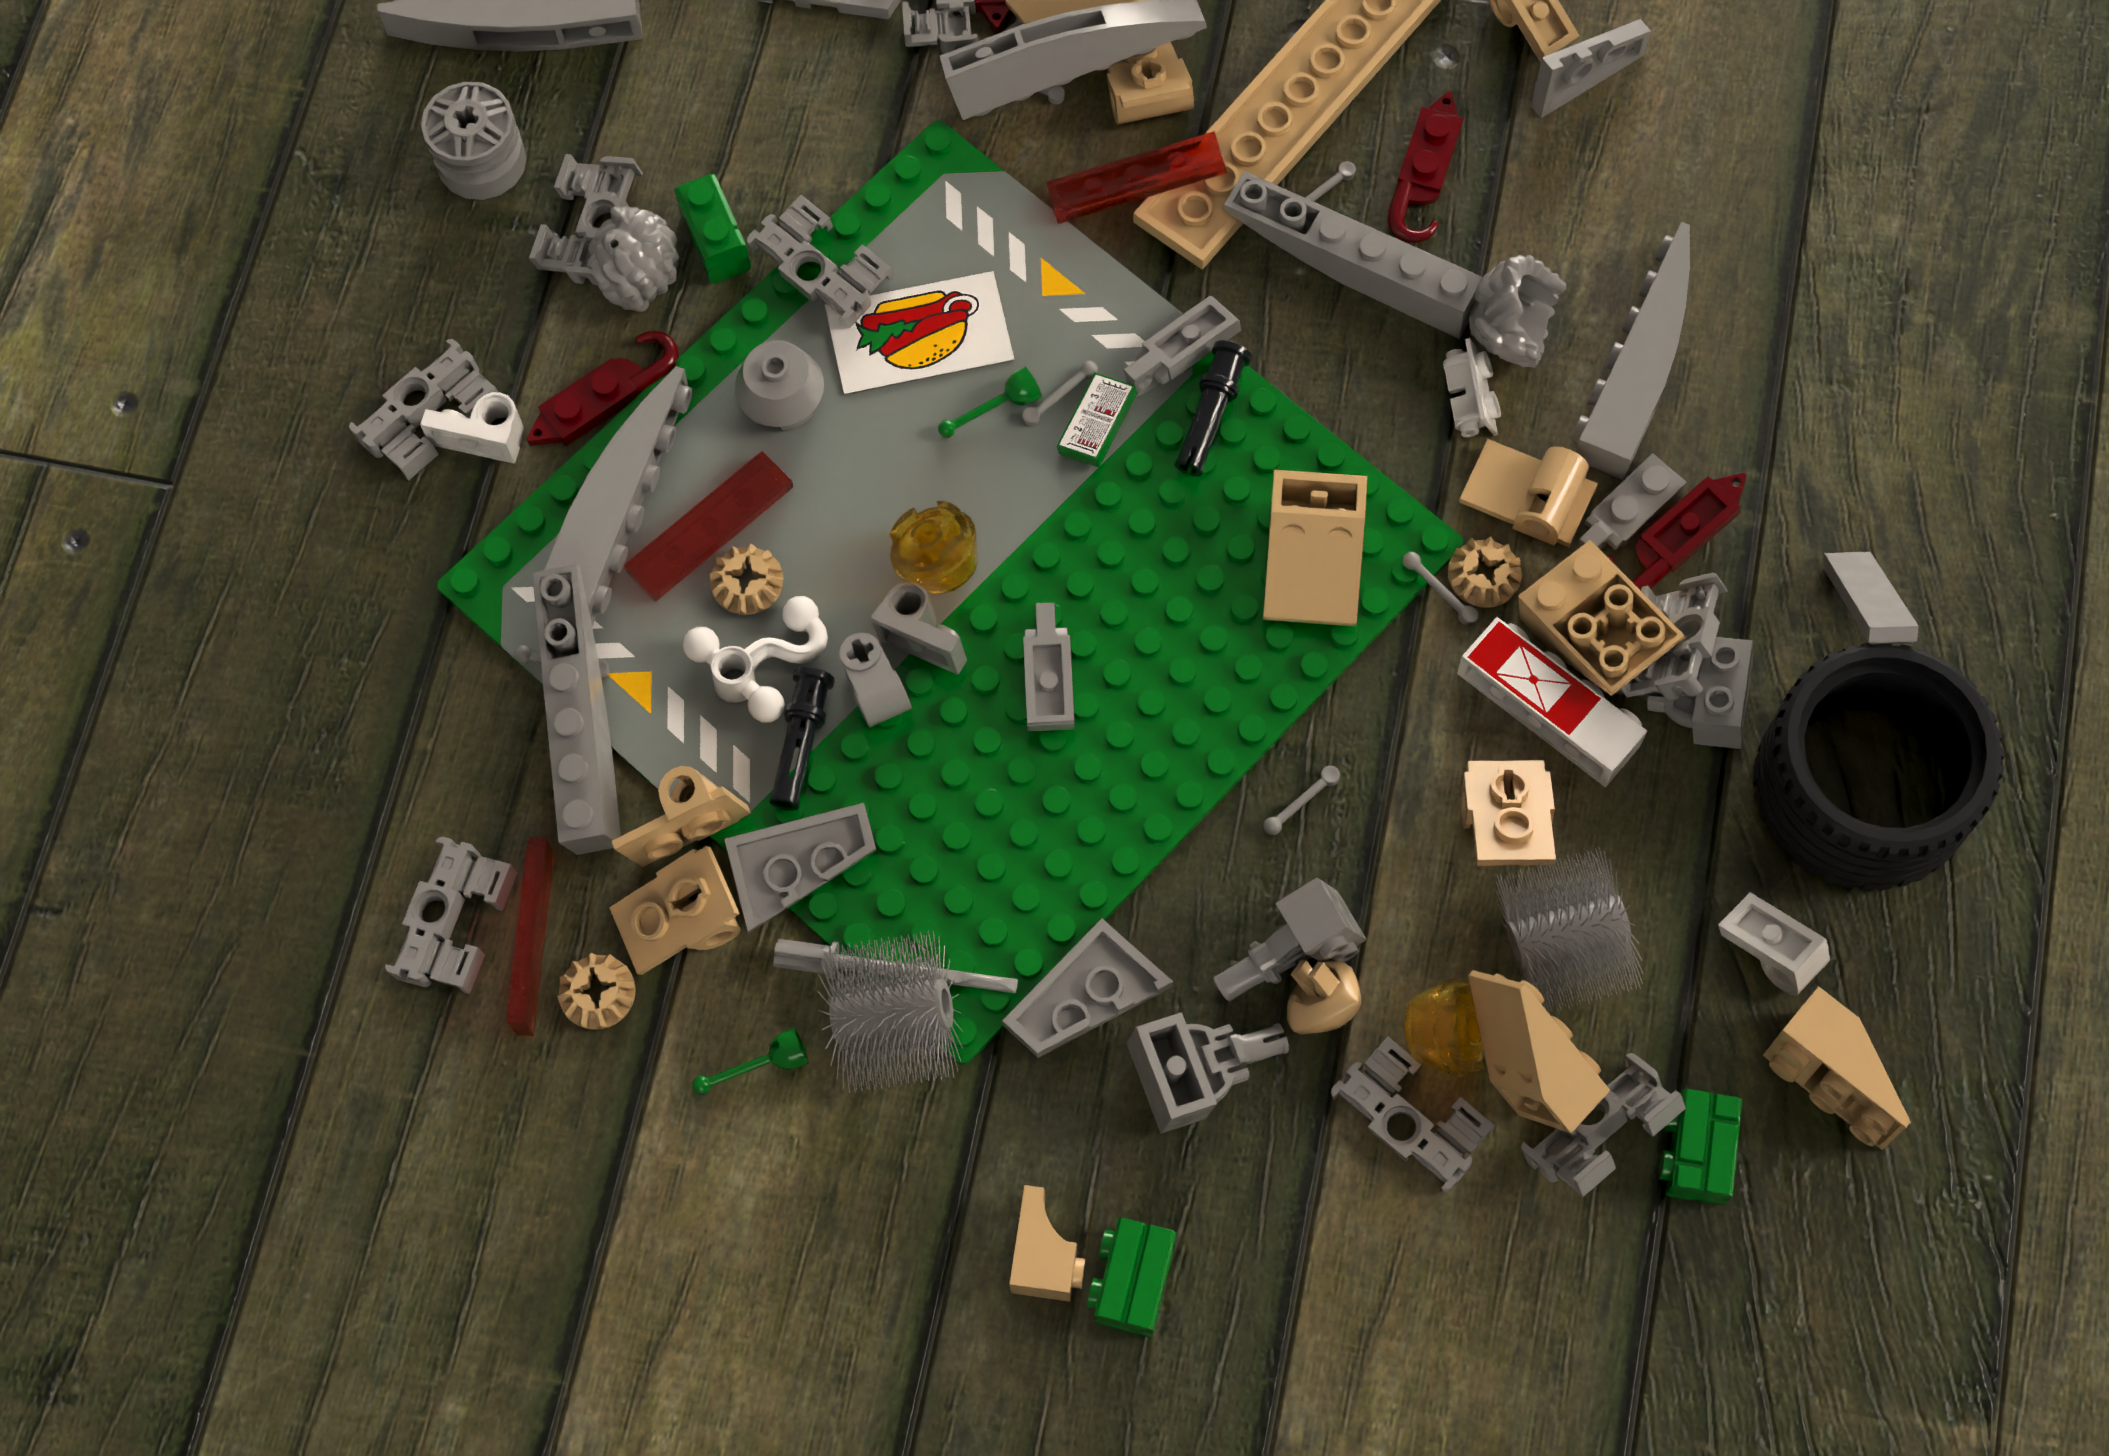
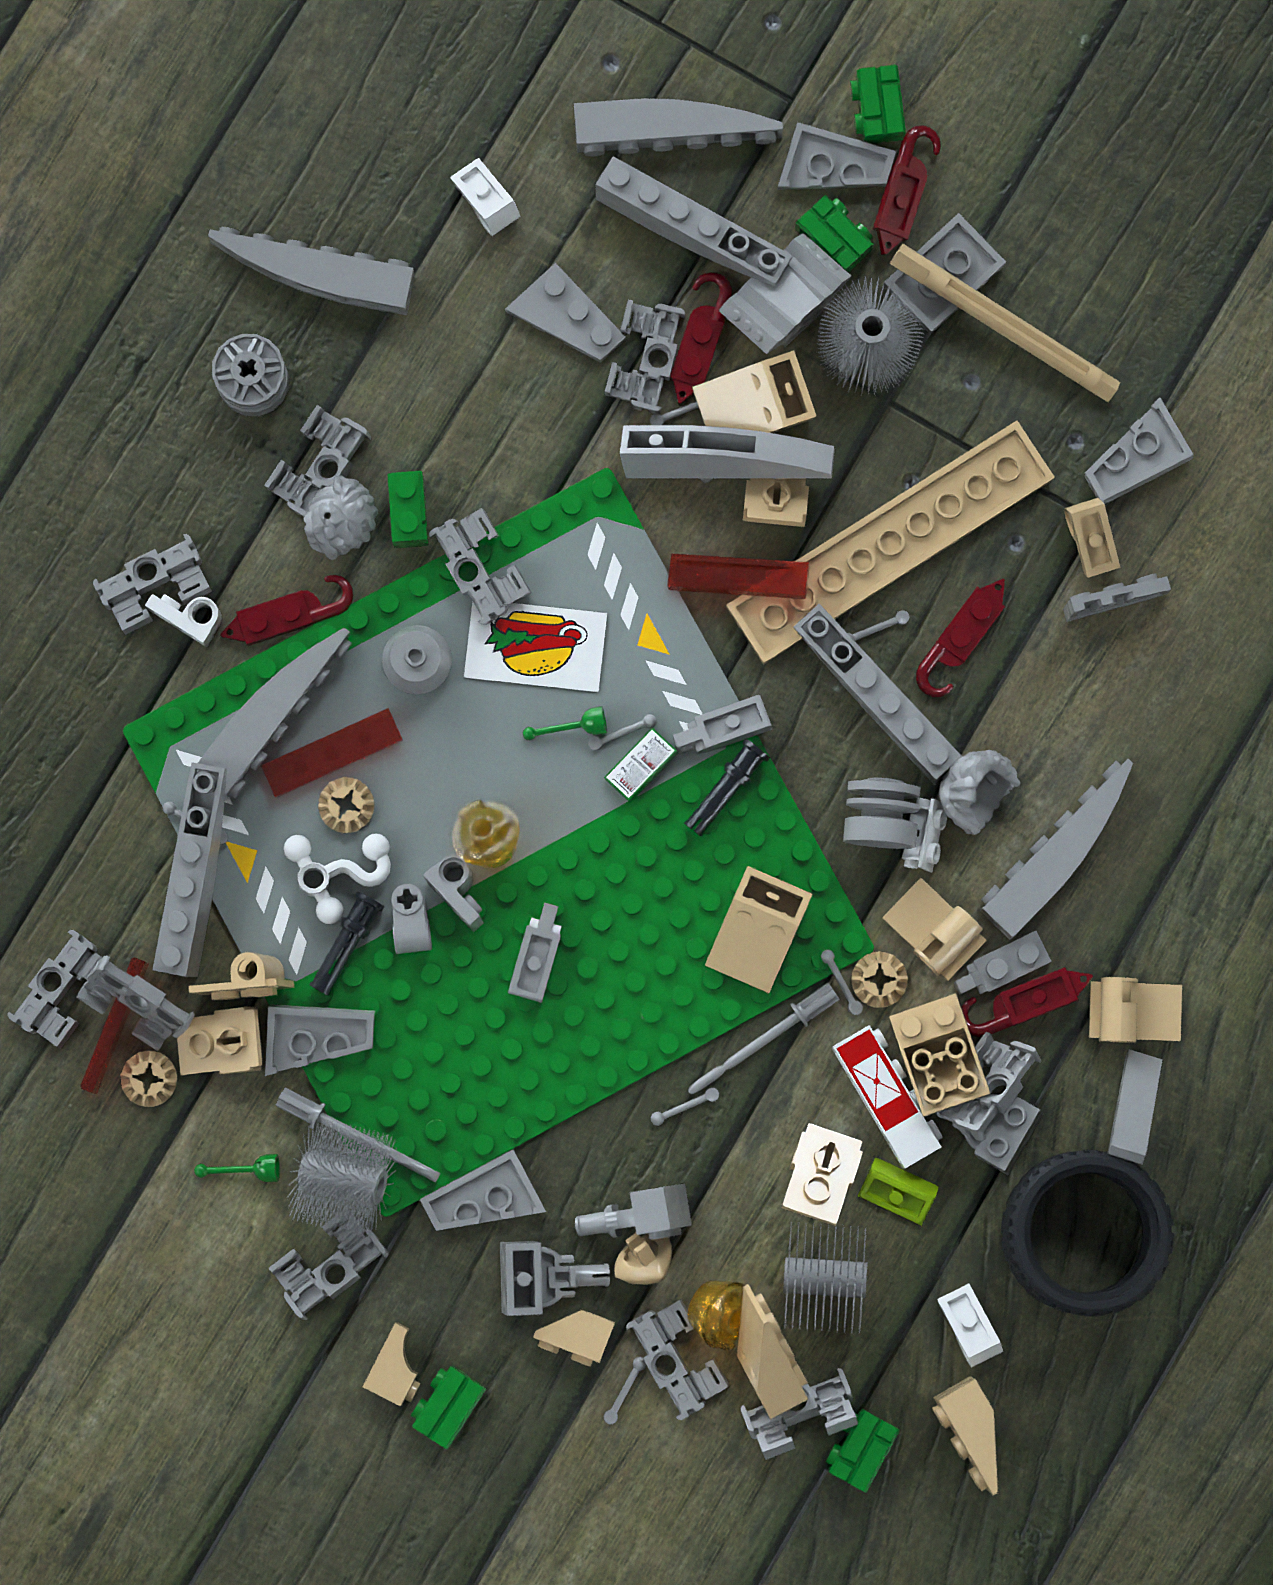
camera: 15 degrees right, 15 degrees up
none -> light grey piece [76,956,195,1051]
none -> light grey piece [268,1208,388,1320]
none -> tan slope [533,1310,615,1367]
none -> light grey hinge [604,1357,646,1424]
none -> light grey piece [688,983,840,1094]
none -> light grey wheel [843,778,921,849]
none -> lime slope [858,1158,938,1226]
none -> tan piece [1089,977,1182,1043]

